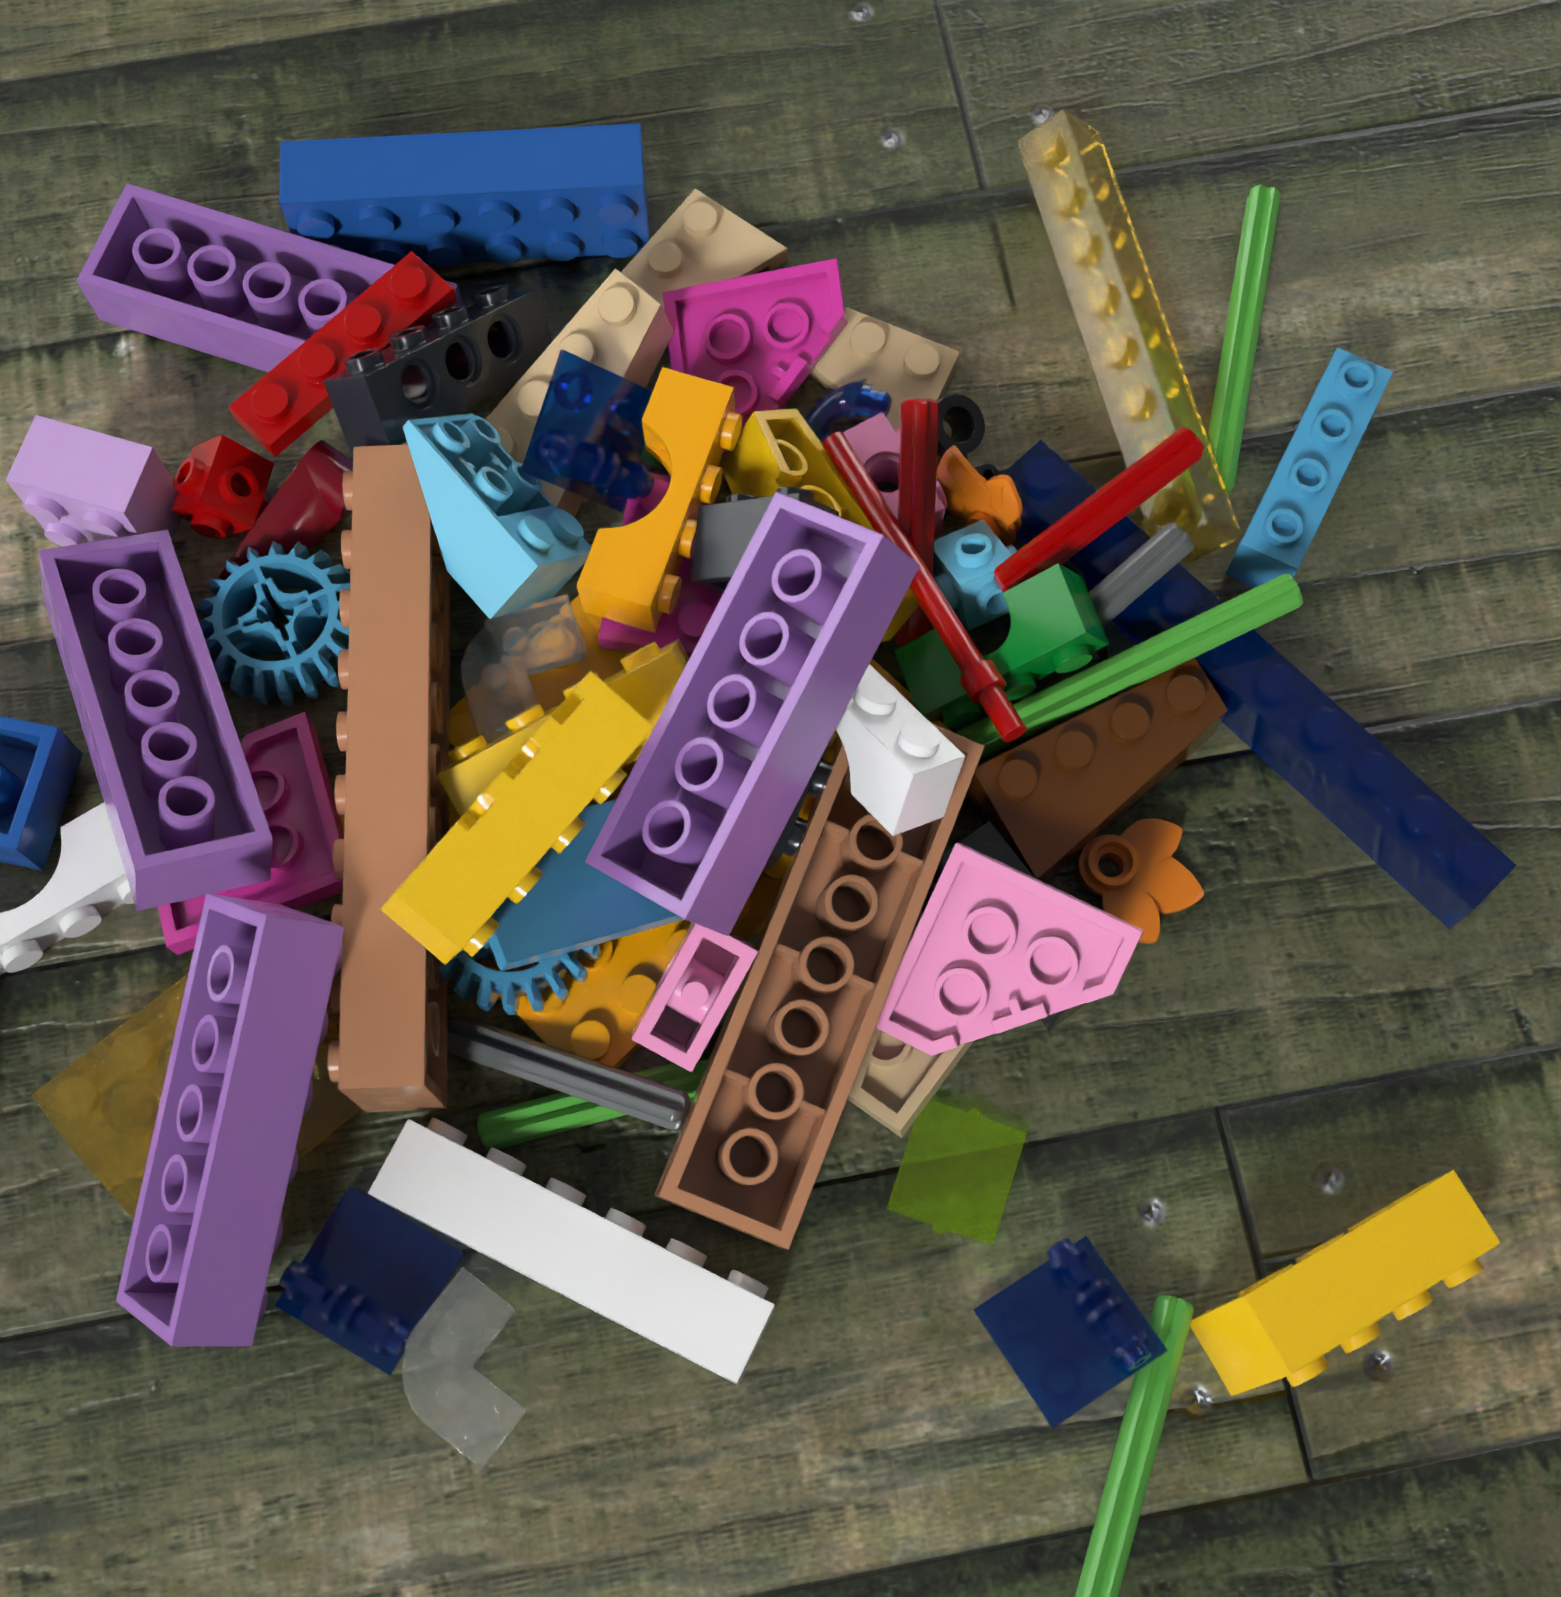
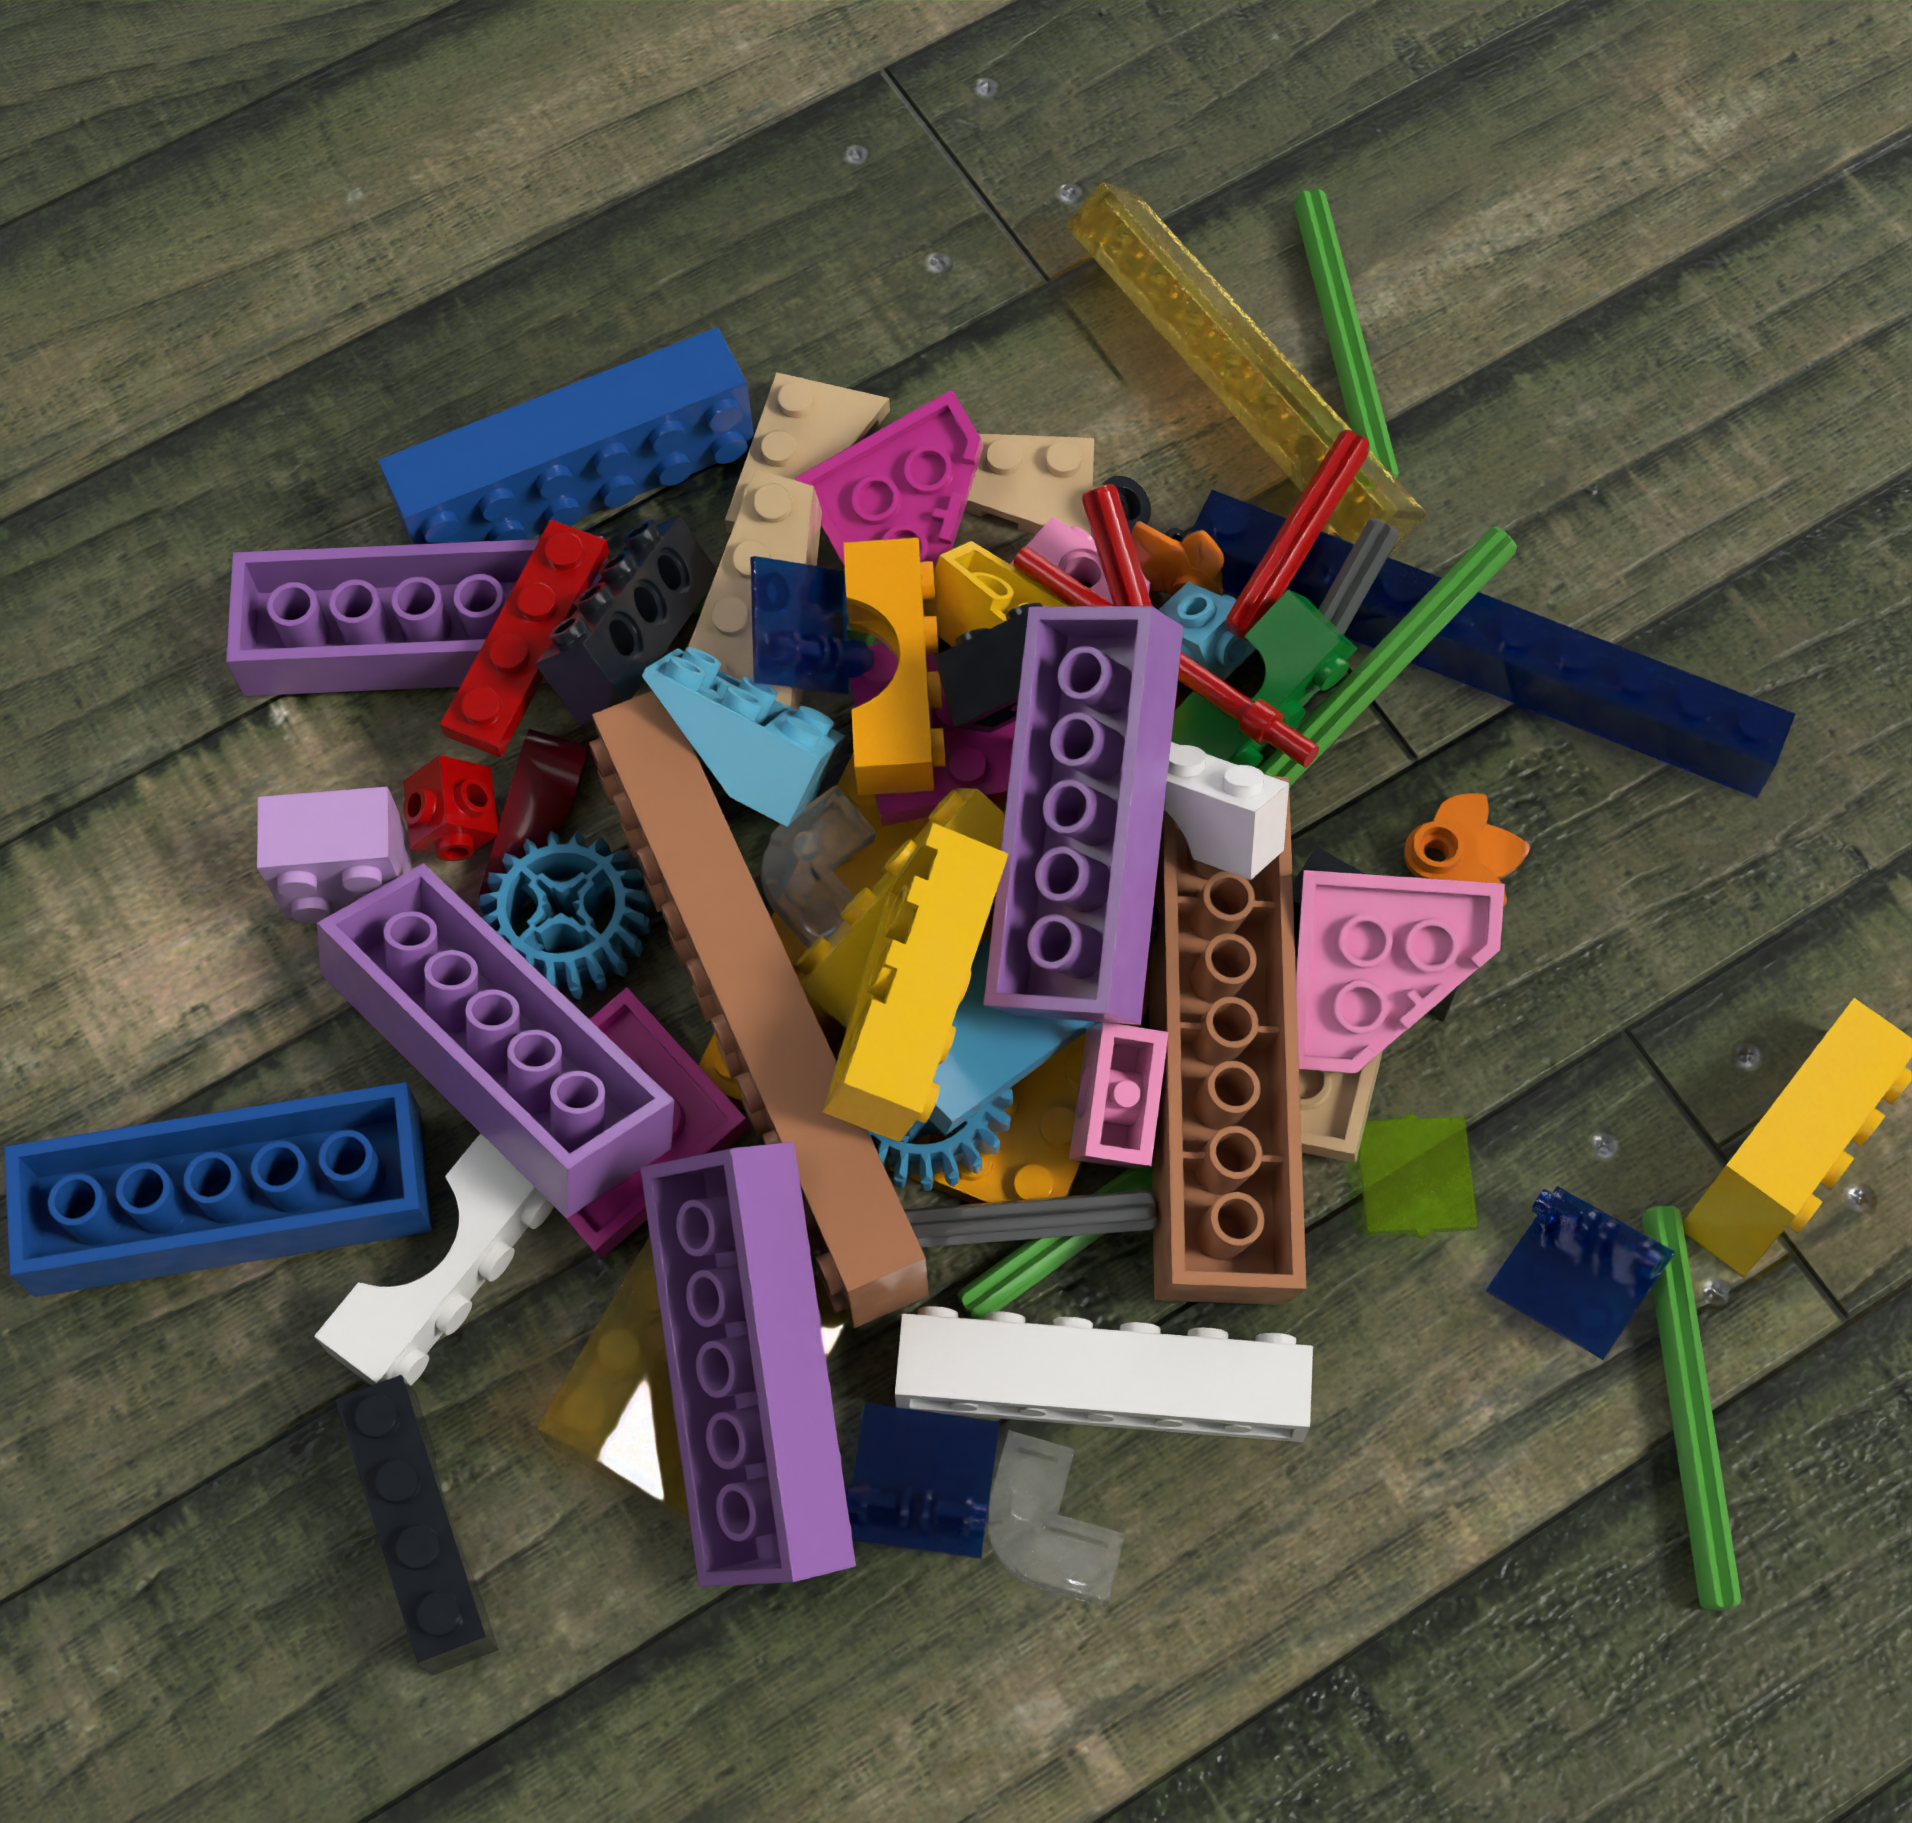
camera: 20 degrees left, 5 degrees down
clear blue piece [804,378,893,443] -> none
reddish brown wedge [966,658,1228,883] -> none
dark azure brick [1225,347,1393,588] -> none

